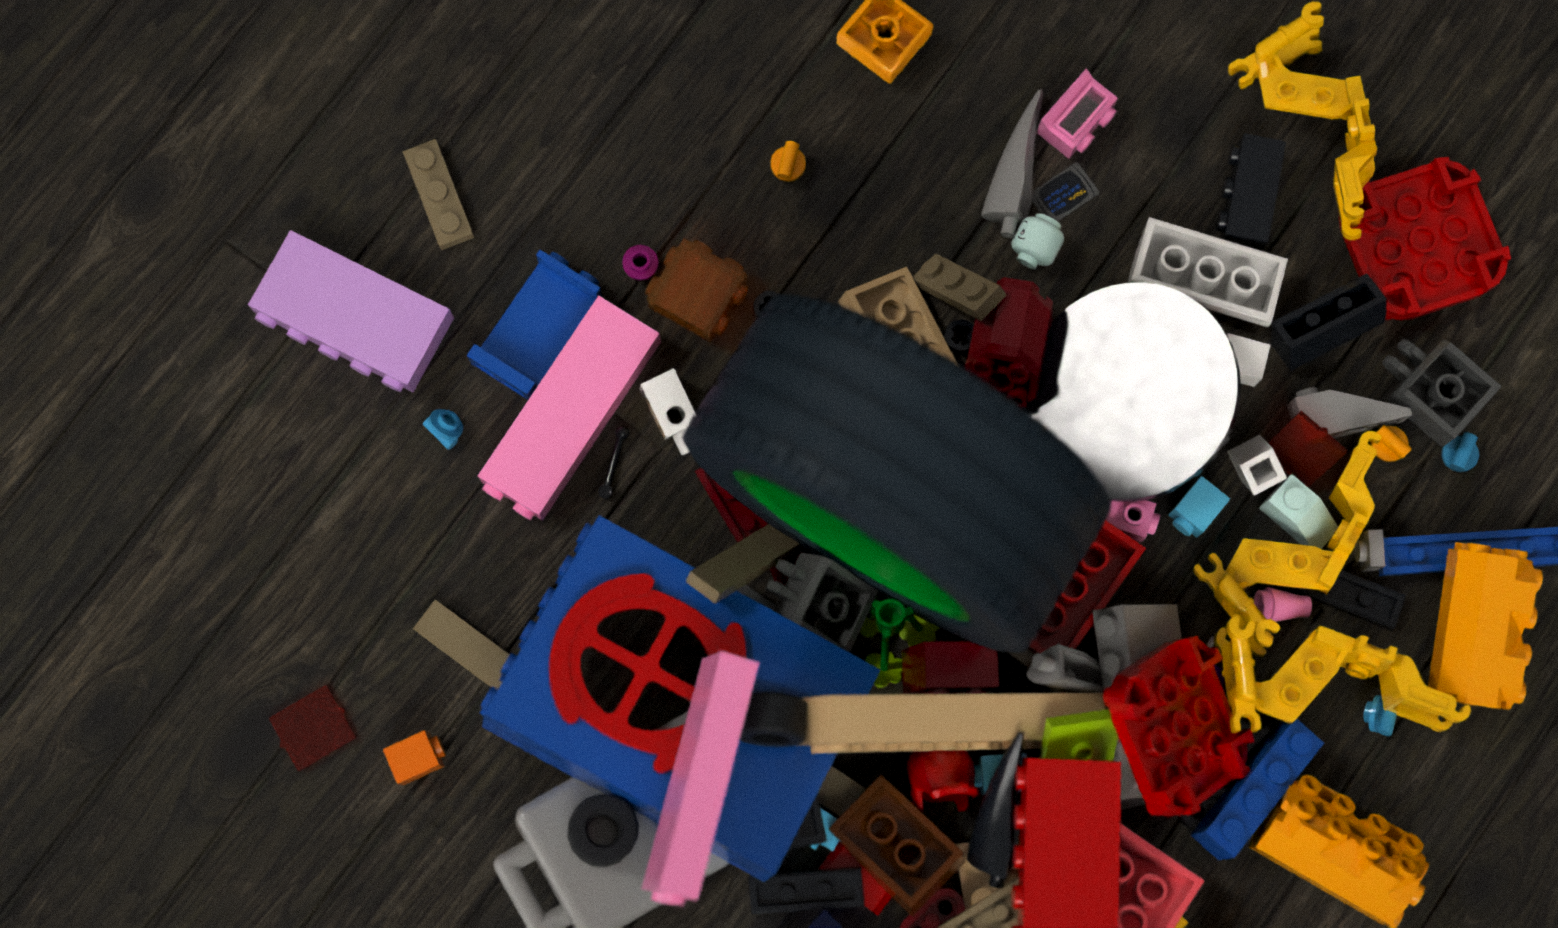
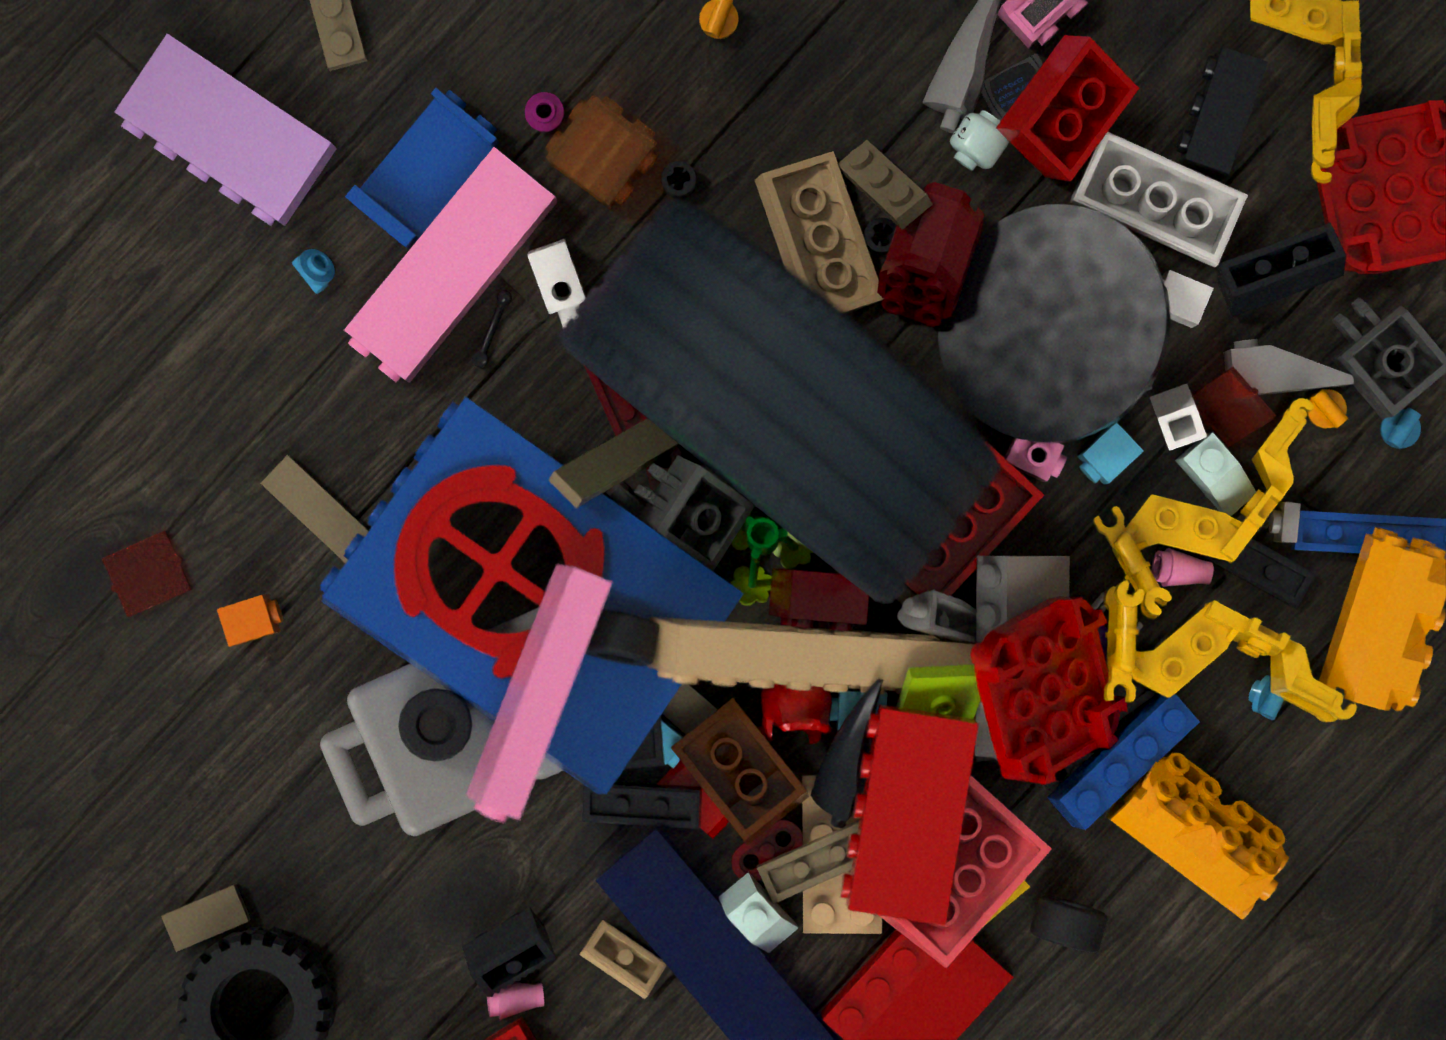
camera: 10 degrees right, 10 degrees up
none -> red brick [996,35,1140,182]

